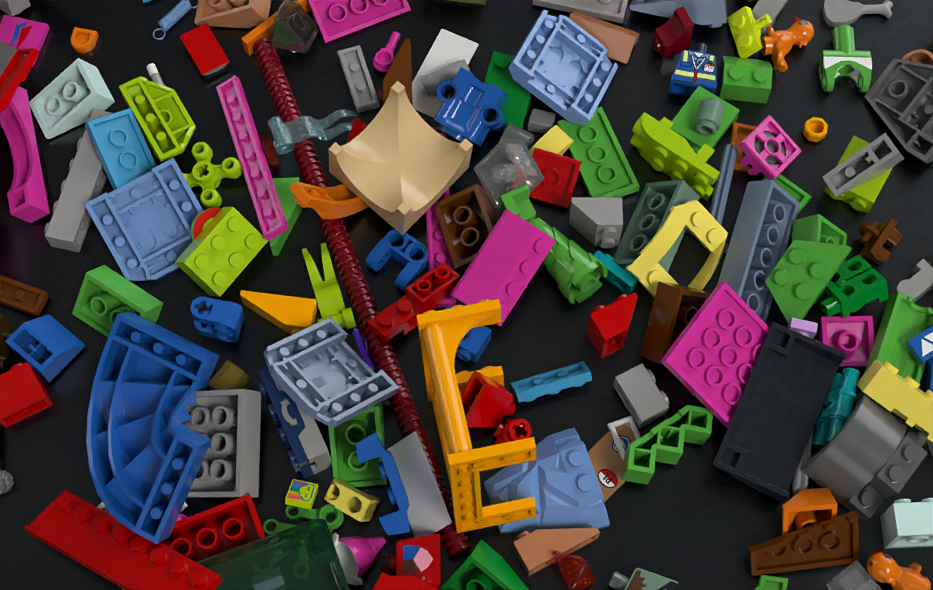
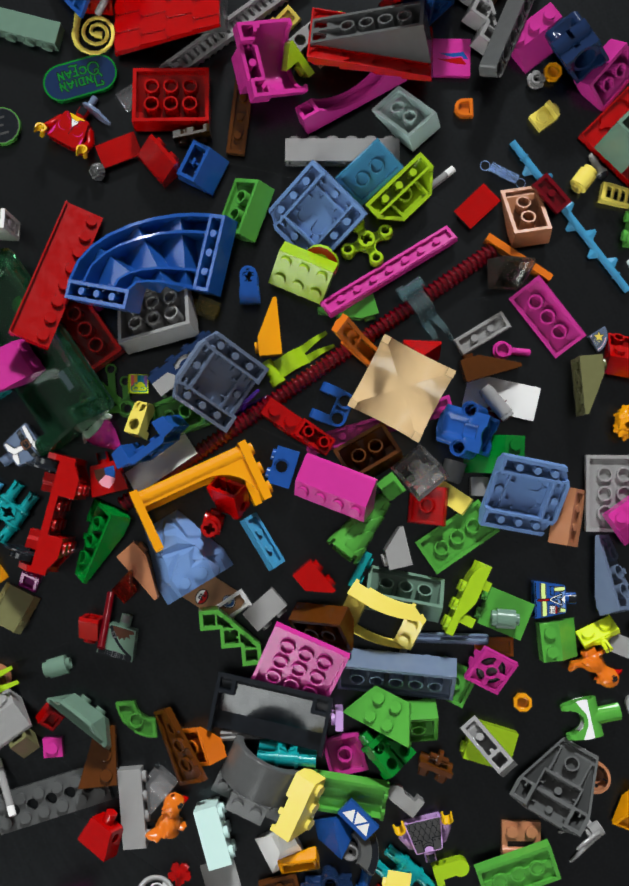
camera: 75 degrees right, 20 degrees up
clear red tile [258,131,279,166] -> none
dark red arch [652,6,694,60] -> none

